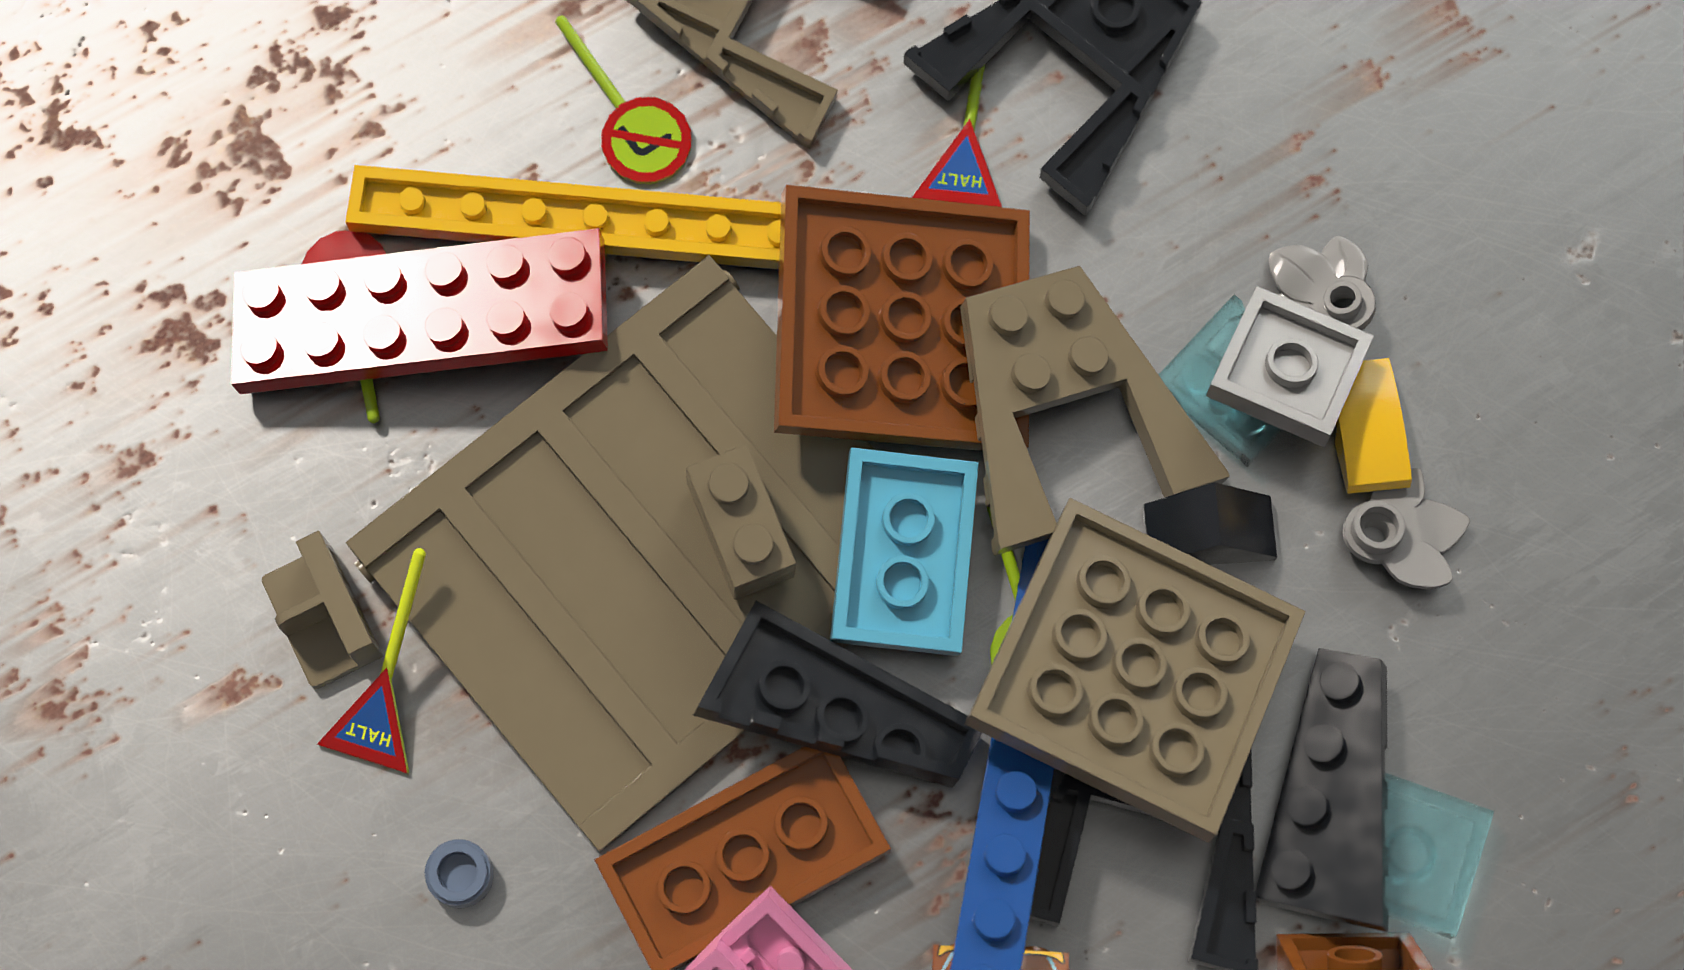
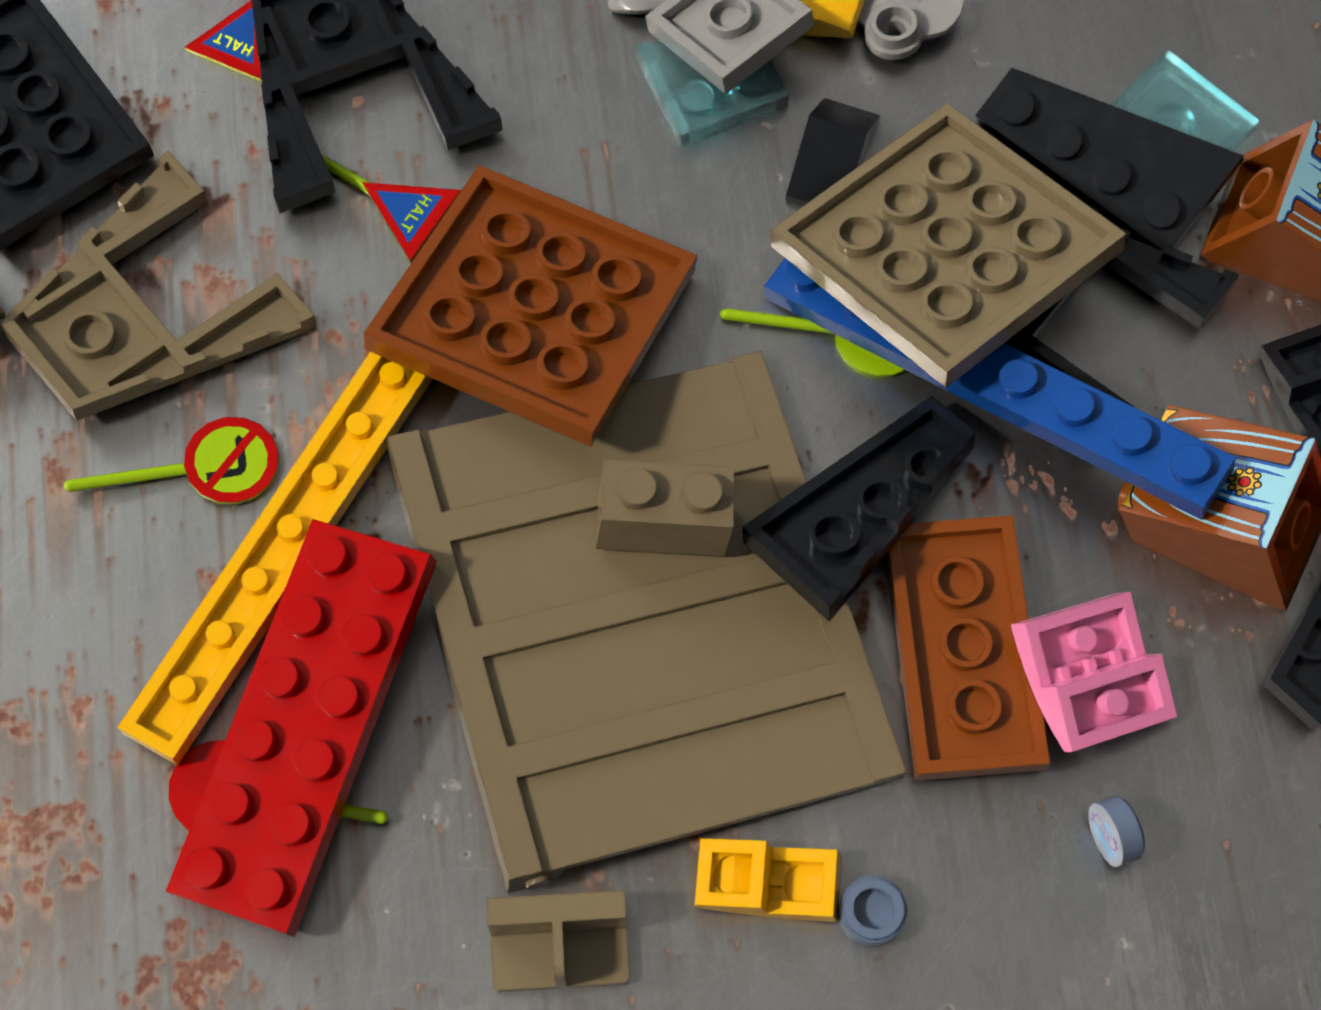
camera: 70 degrees left, 5 degrees down
piece [316,548,426,773] -> none
medium azure plate [830,447,979,656] -> none
dark tan wing [960,265,1230,556] -> none
none -> yellow slope [695,838,842,922]

